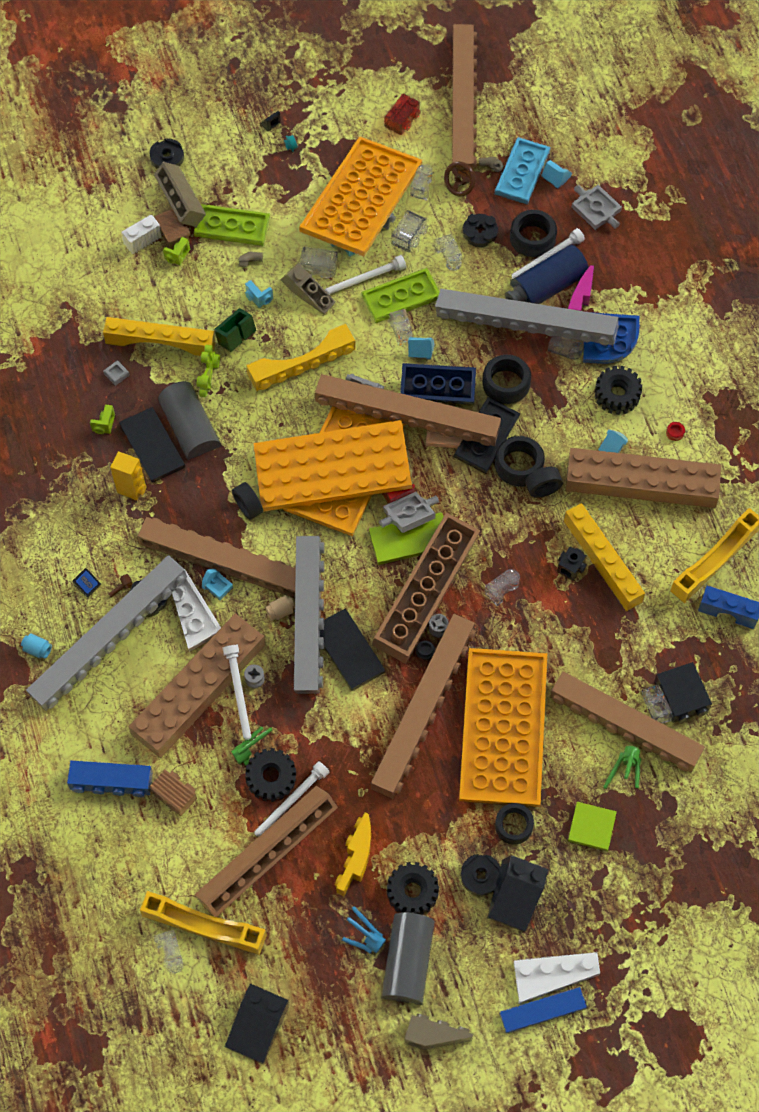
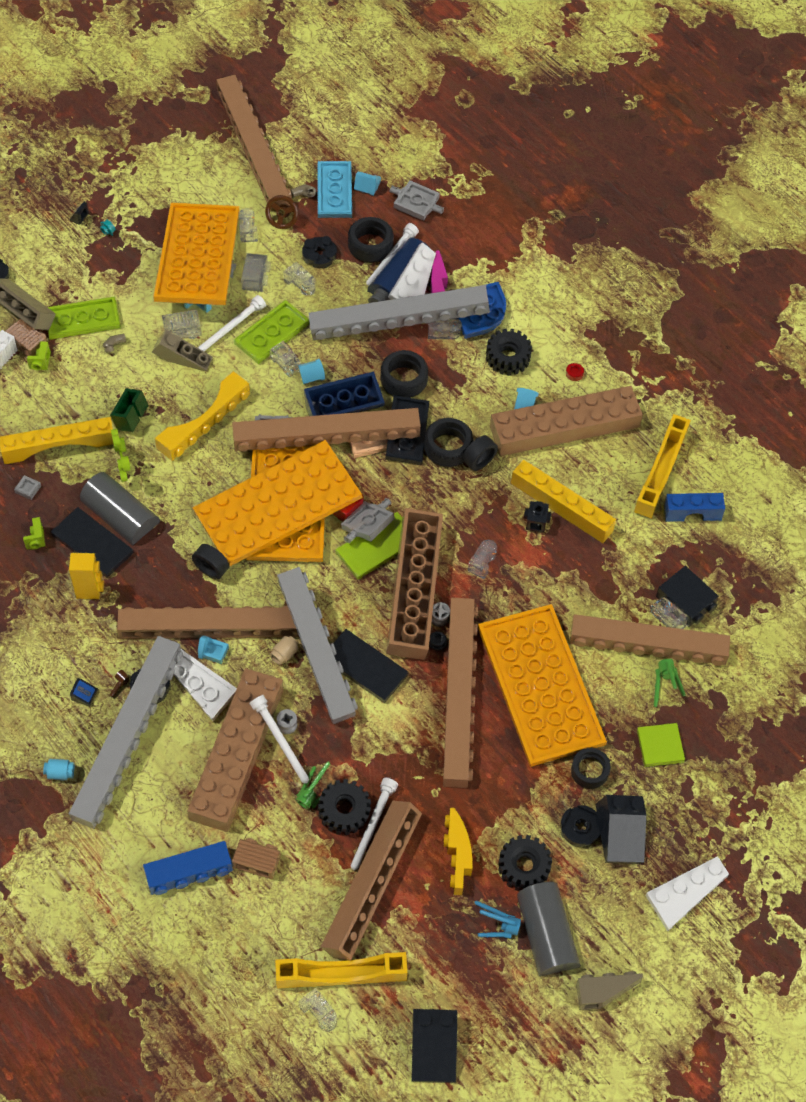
camera: 25 degrees left, 5 degrees down
medium azure bracket [245,280,273,308] -> none
clear red brick [384,93,421,135] -> none
blue tile [499,987,587,1034] -> none
none -> white wing [388,242,436,300]

